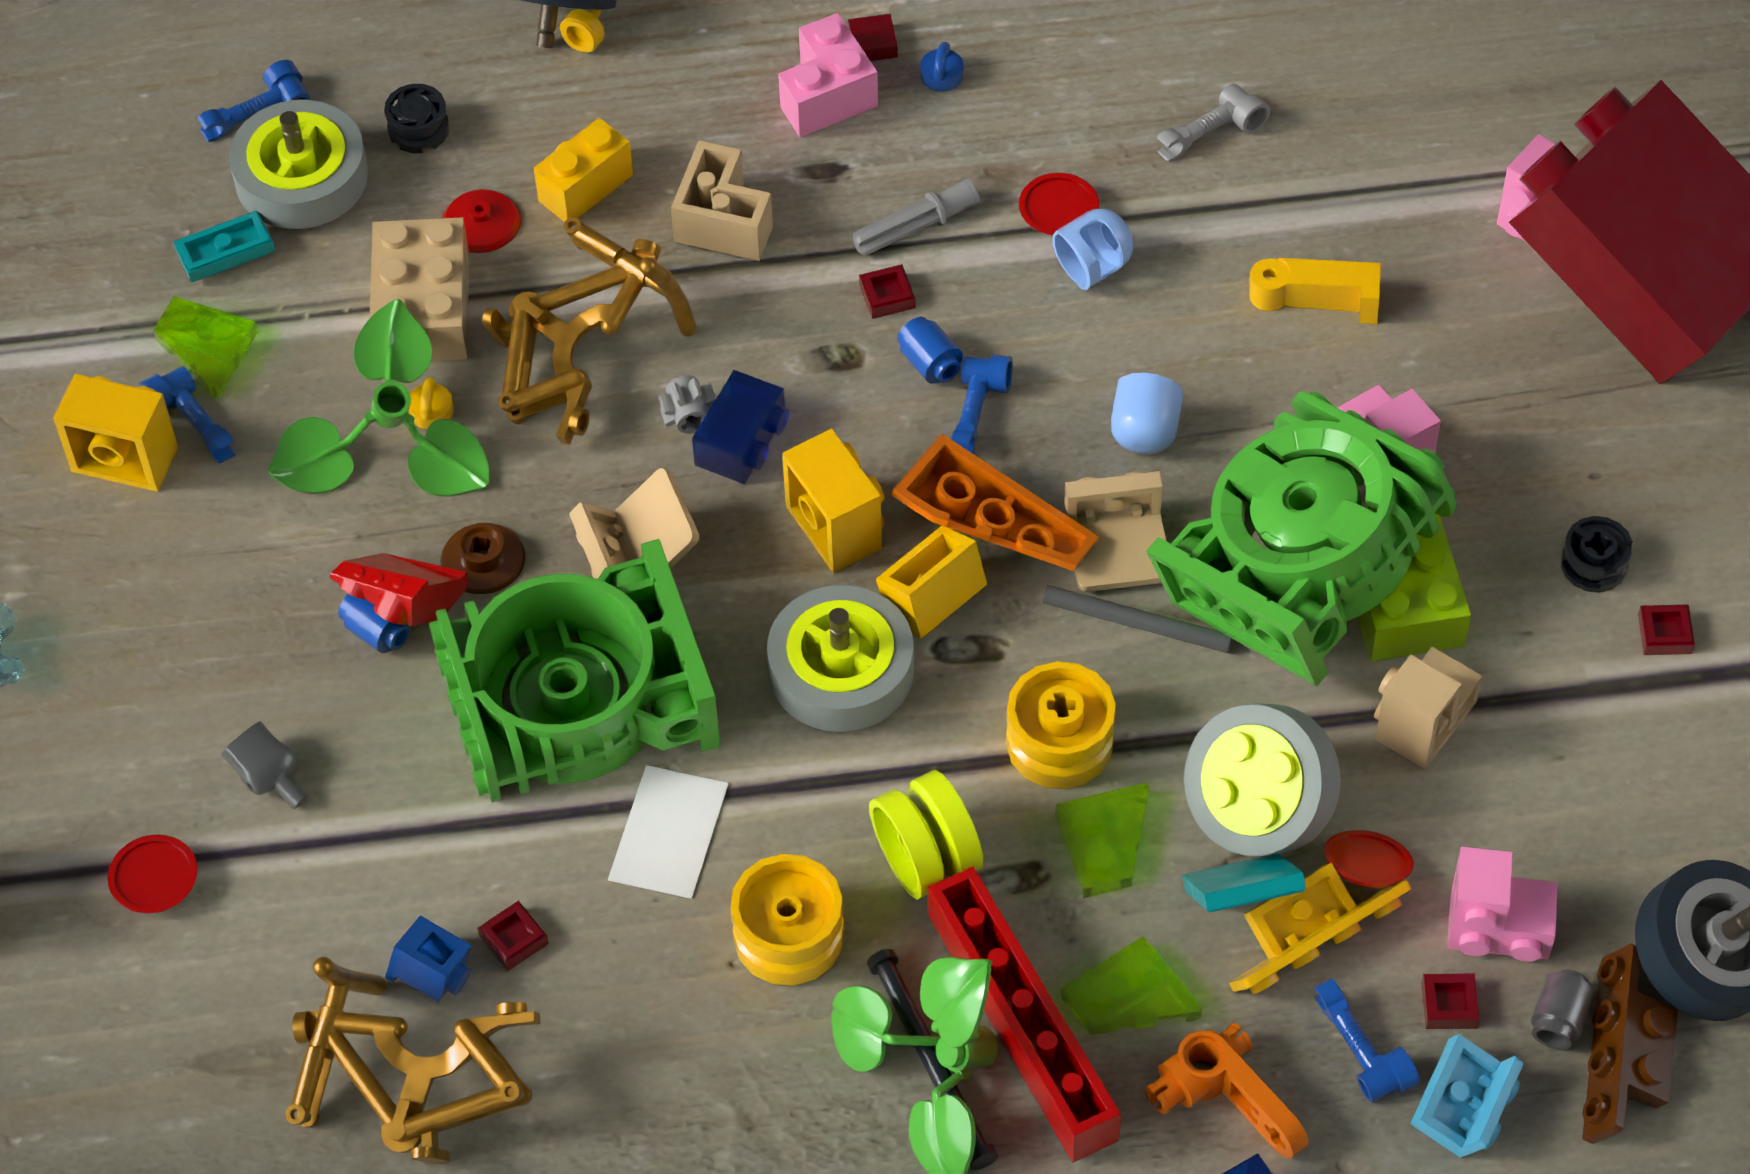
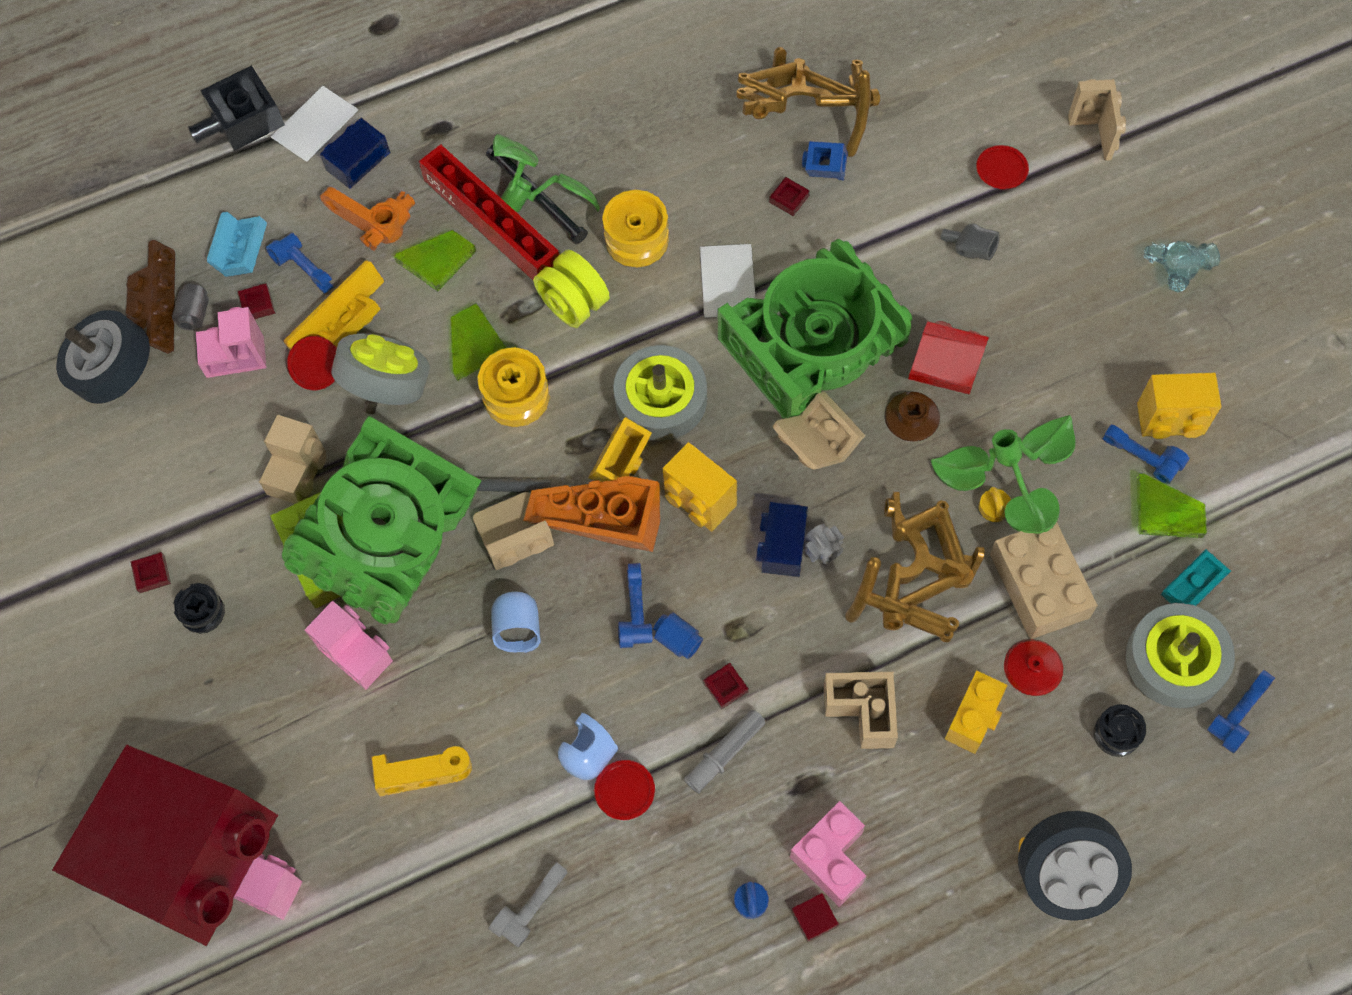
camera: 165 degrees right, 10 degrees up
teal tile [1182,854,1306,913] -> none

